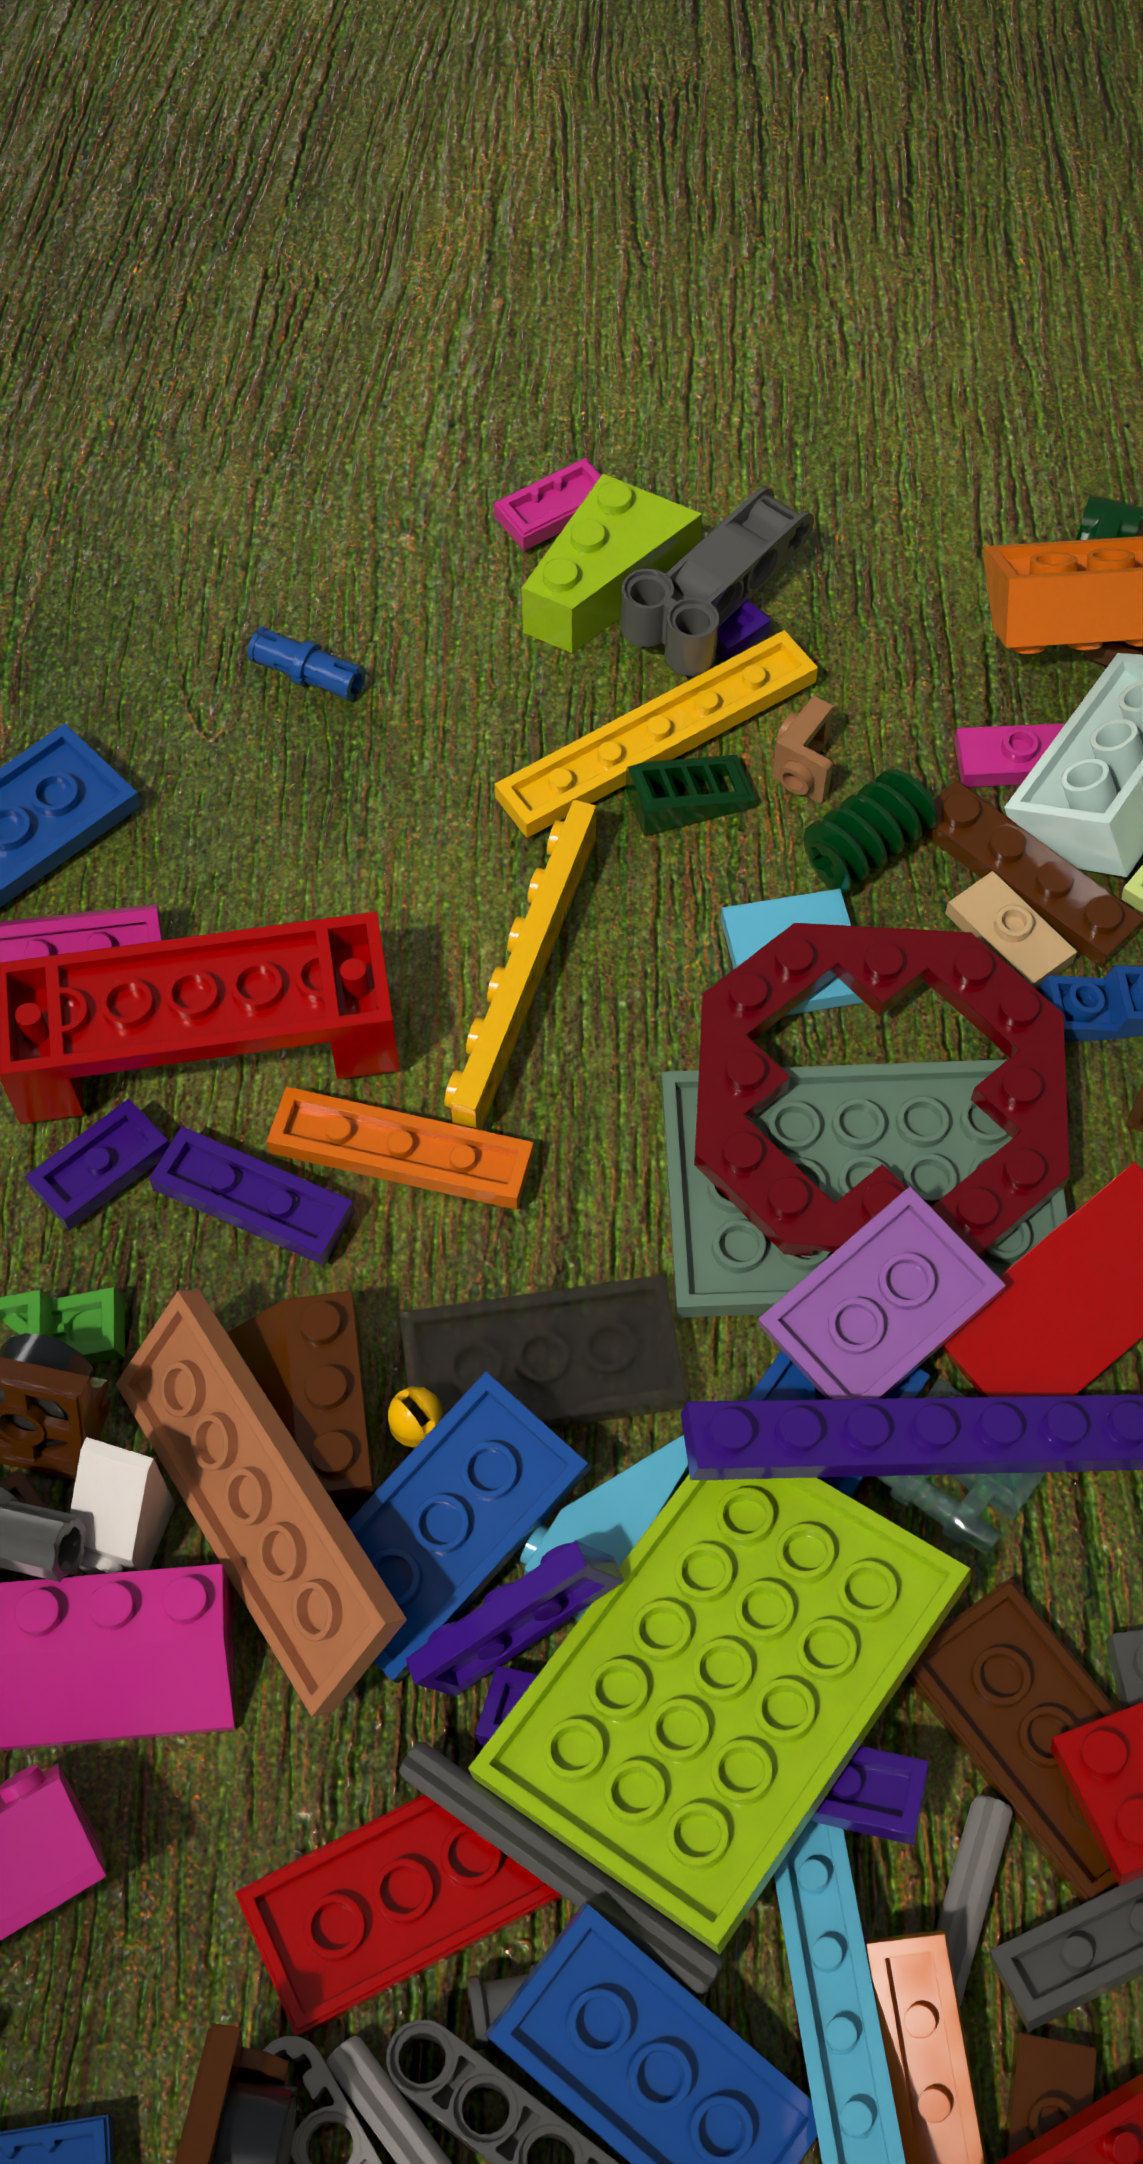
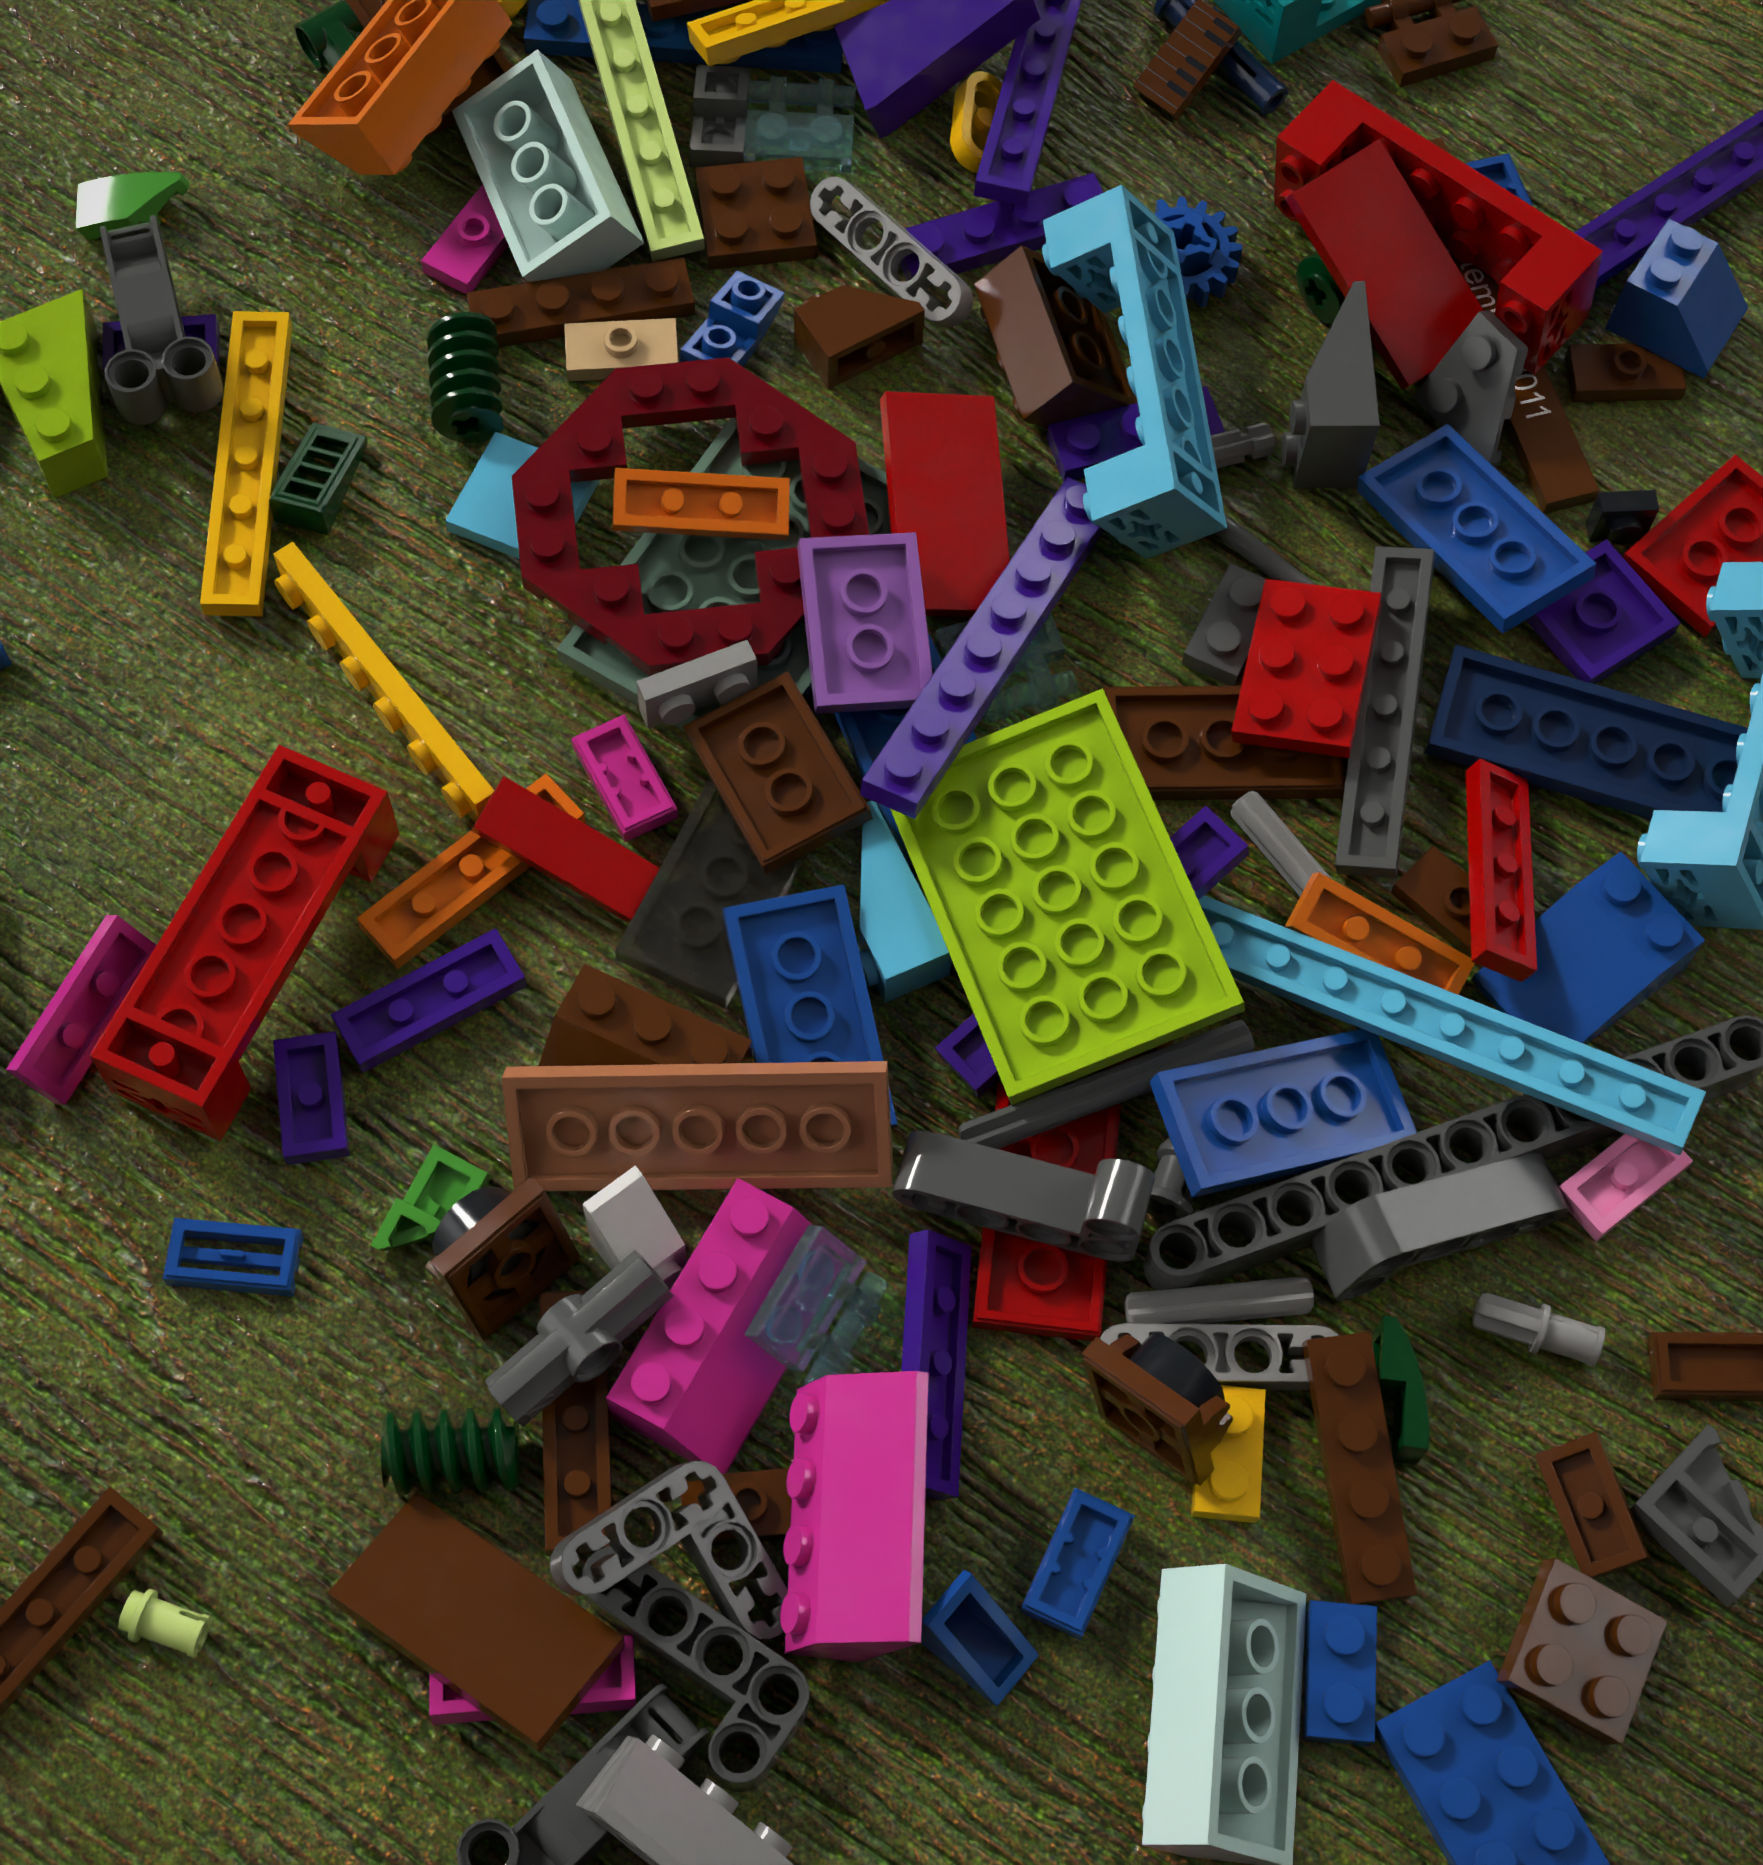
camera: 60 degrees left, 5 degrees up
yellow hinge [388,1386,444,1447] -> none
dark purple plate [405,1540,624,1696] -> none
medium nougat bracket [772,695,834,803] -> none
none -> bright green slope [76,172,189,241]
none -> red tile [471,776,661,923]
none -> dark pink plate [571,714,678,843]
none -> orange plate [612,468,790,541]
none -> light grey plate [636,640,758,729]
none -> reddish brown tile [682,671,873,875]
none -> clear light blue plate [744,1225,889,1385]
none -> dark grey beam [892,1131,1155,1262]
none -> dark purple plate [901,1229,972,1500]

